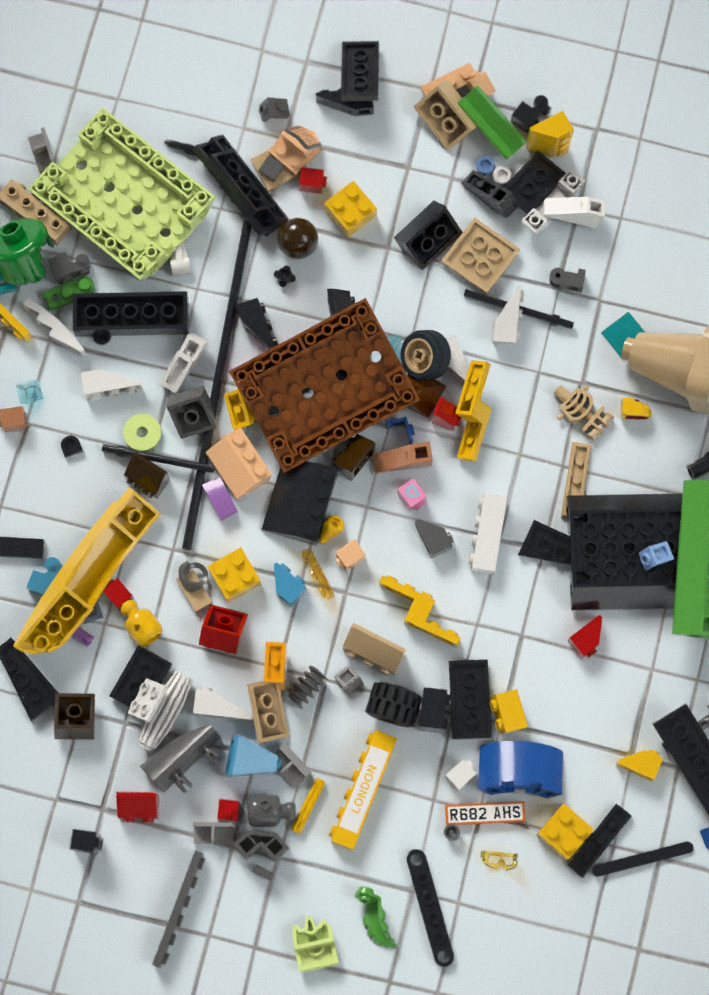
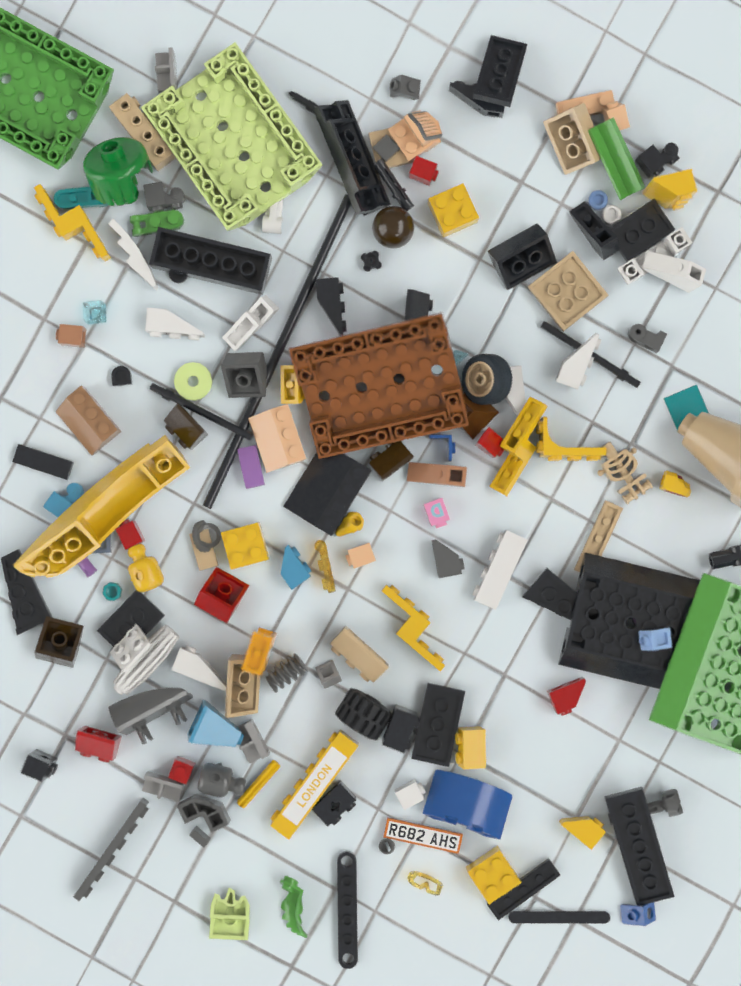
camera: 15 degrees right, 10 degrees up
none -> medium nougat slope [56,386,122,456]
none -> teal tile [102,582,122,601]
none -> black brick [312,780,356,827]
none -> black pin [373,158,415,211]
none -> yellow bracket [536,417,606,461]

